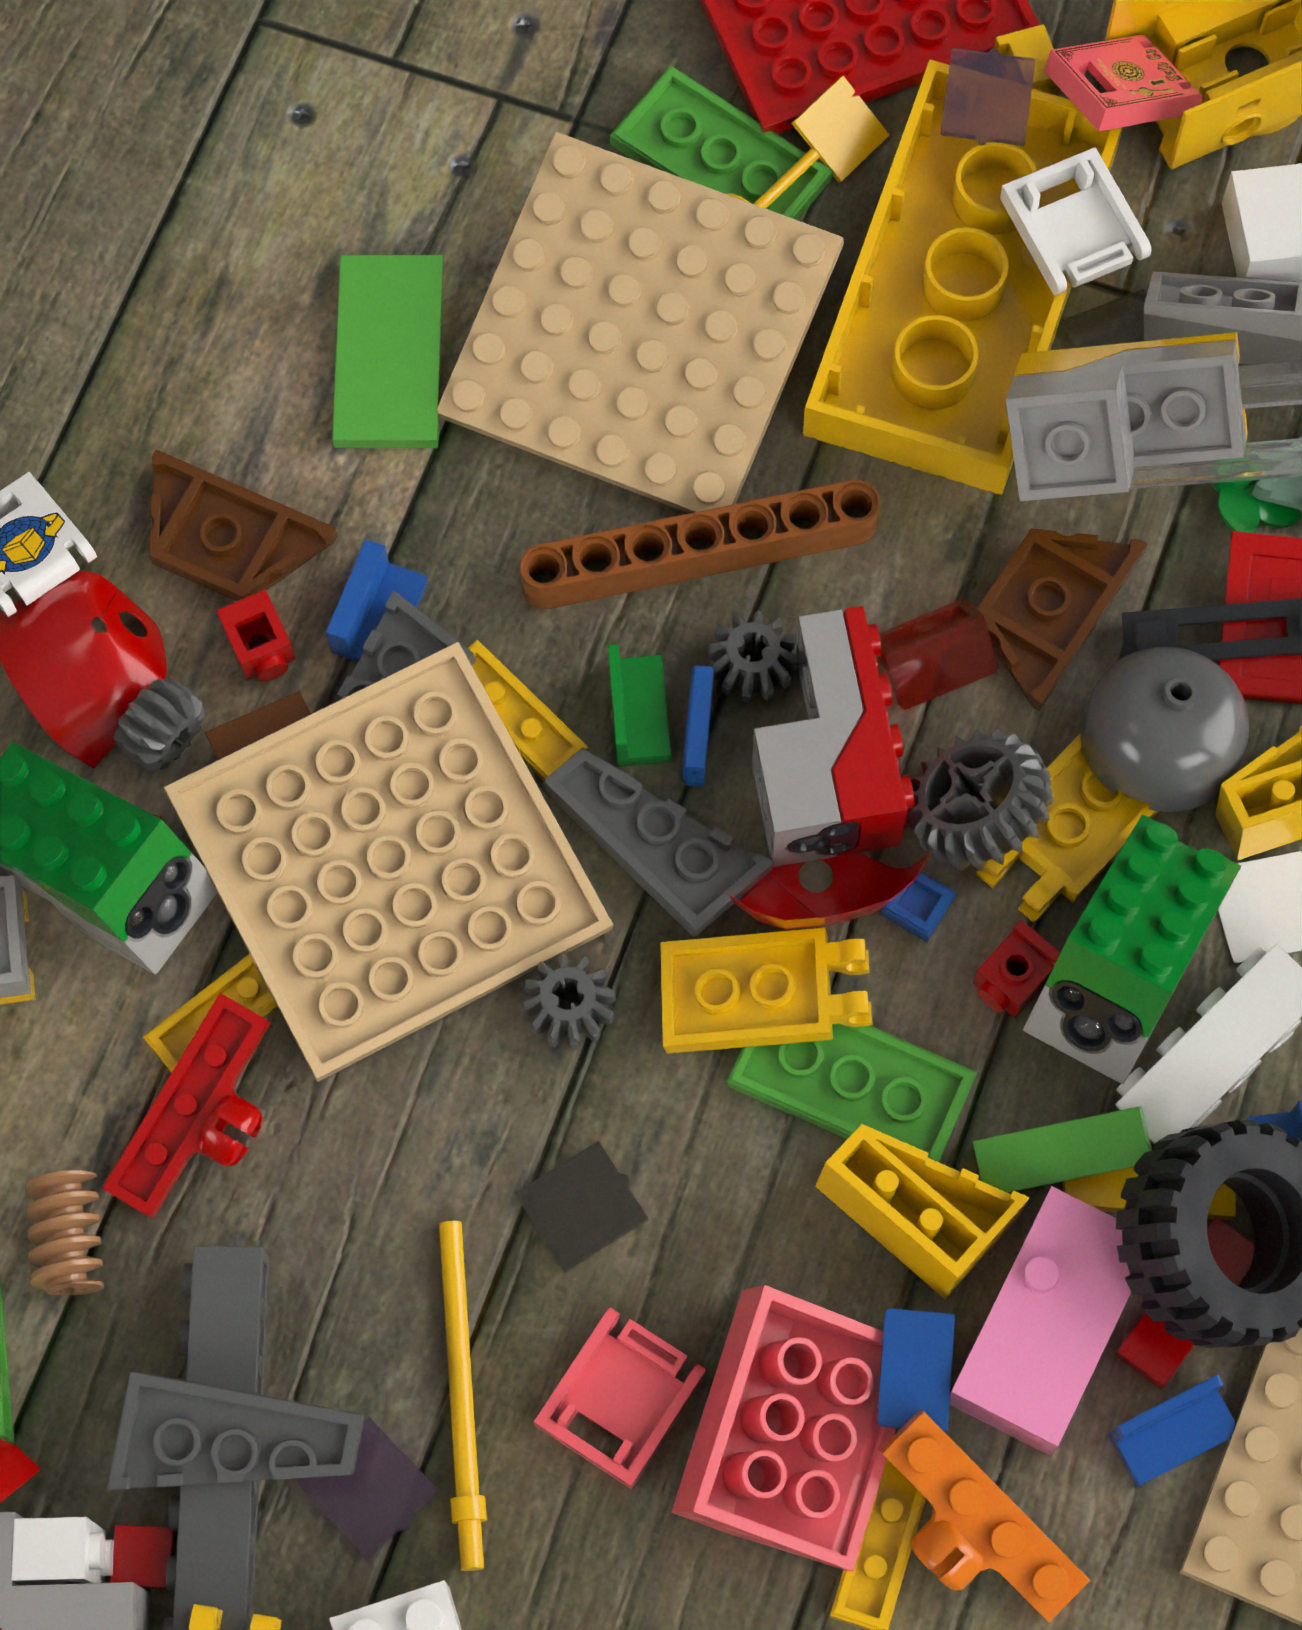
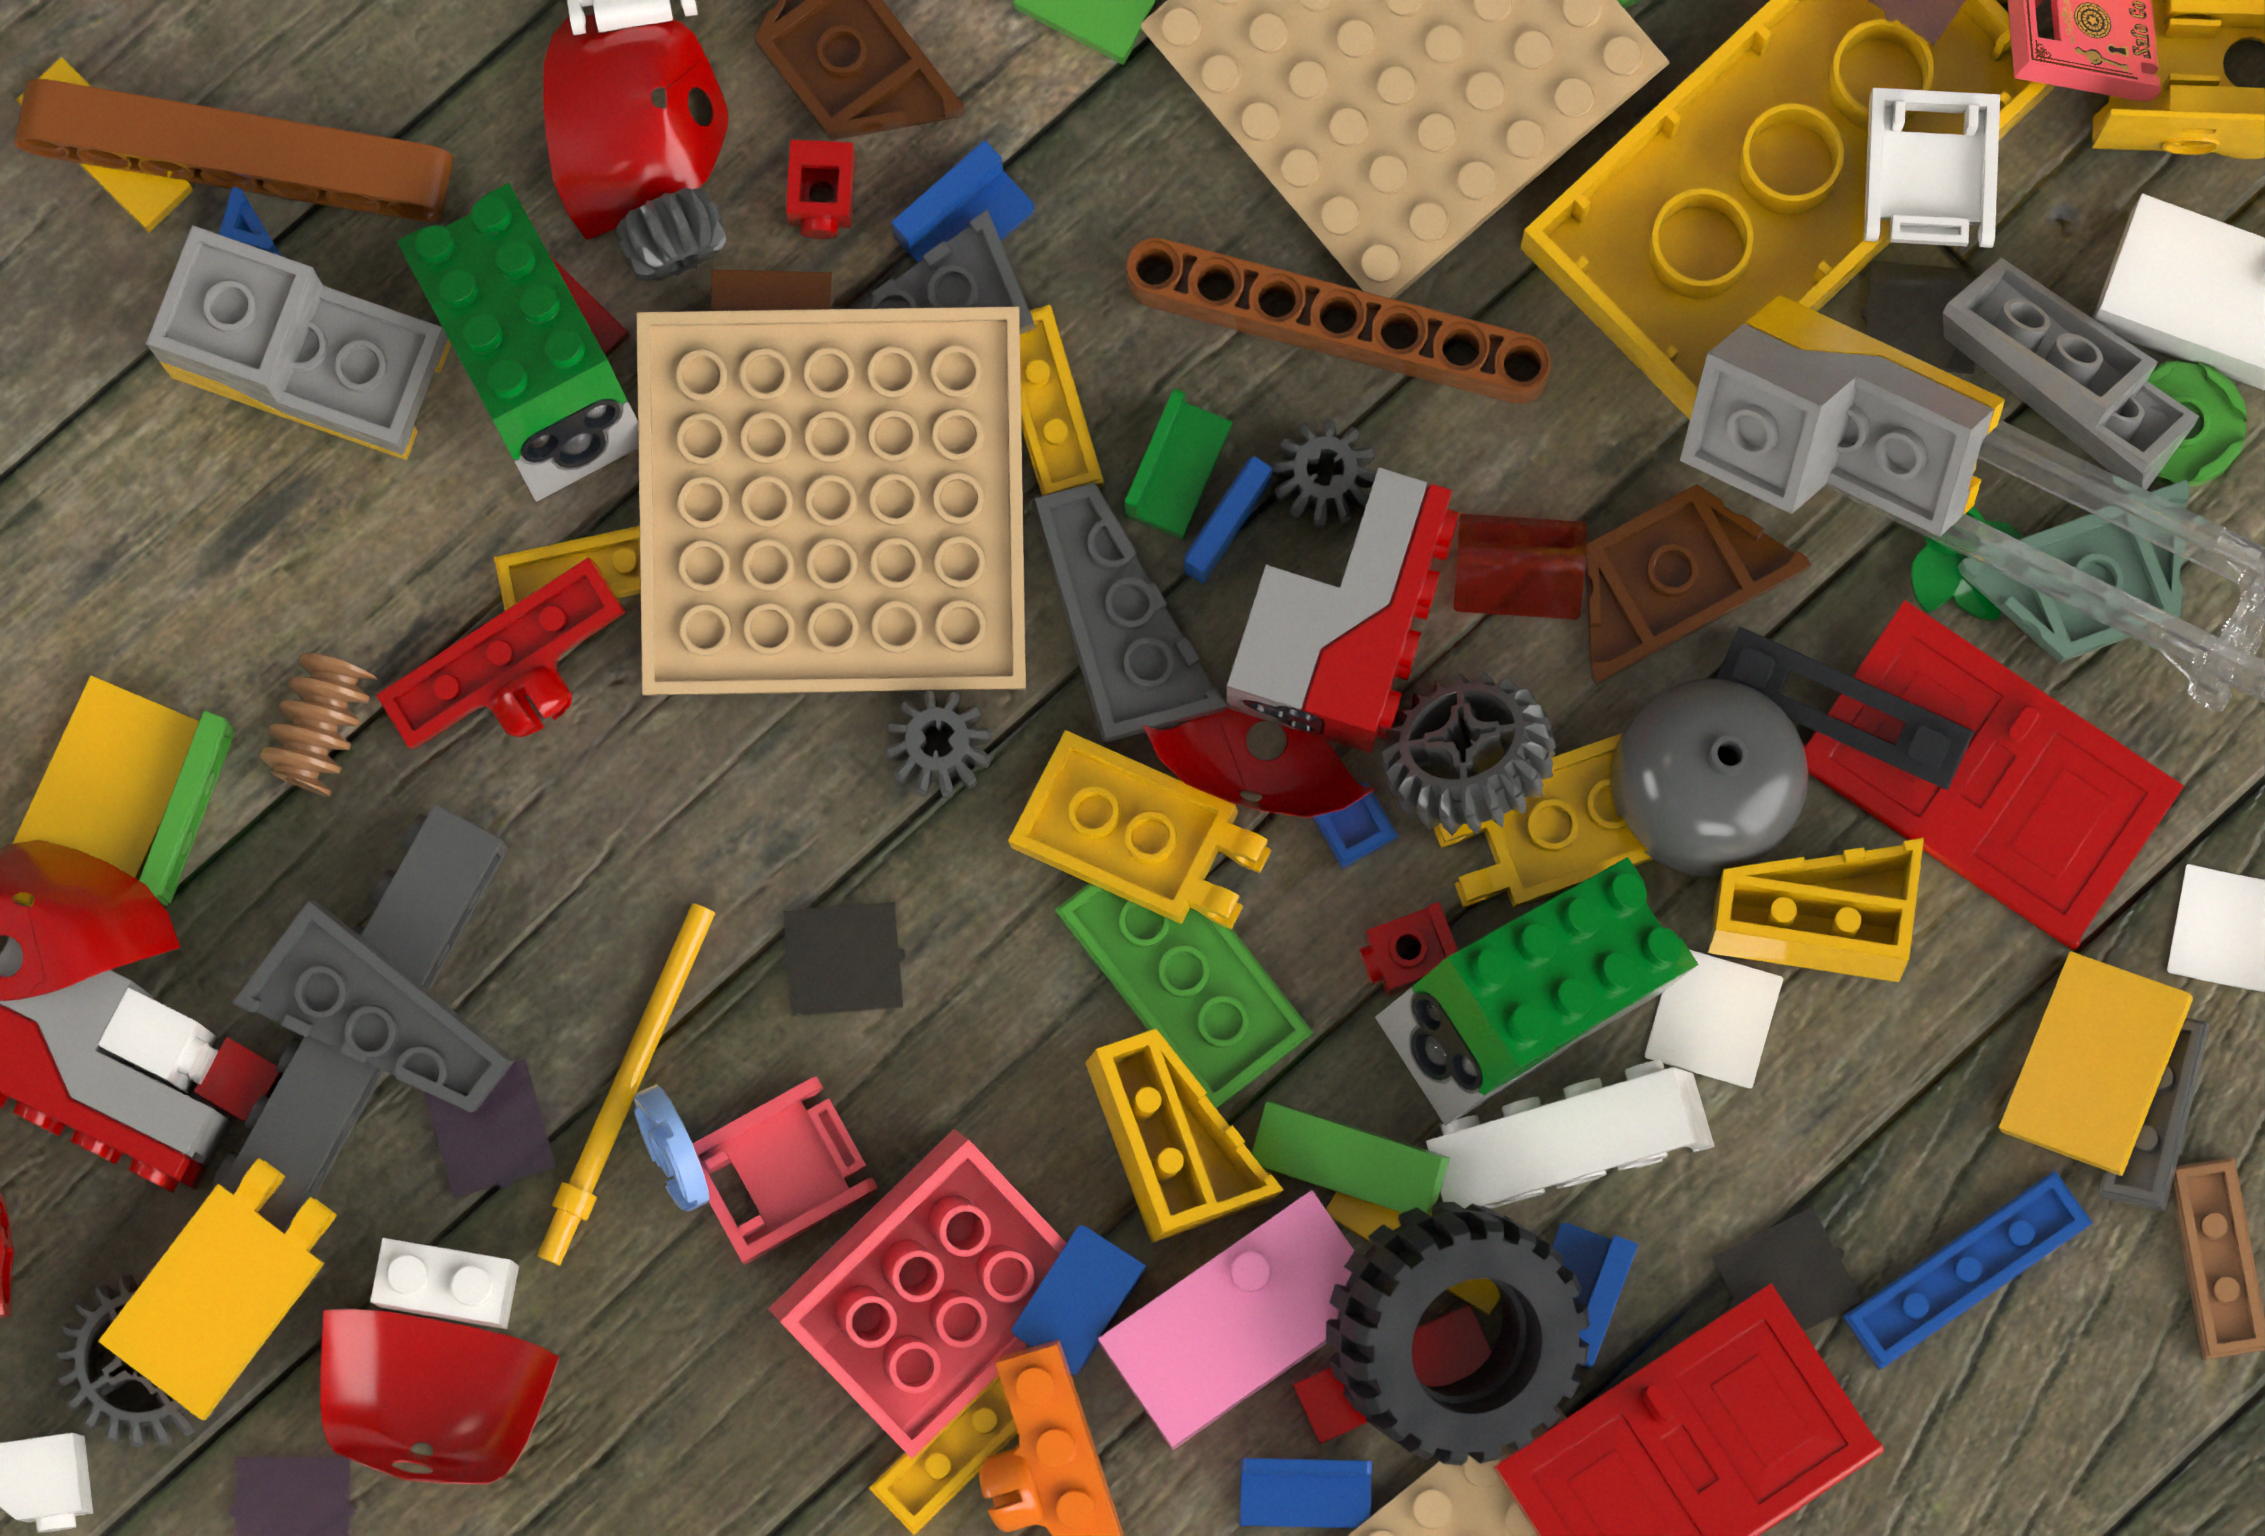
camera: 30 degrees right, 10 degrees up
none -> light blue tile [634,1084,710,1212]

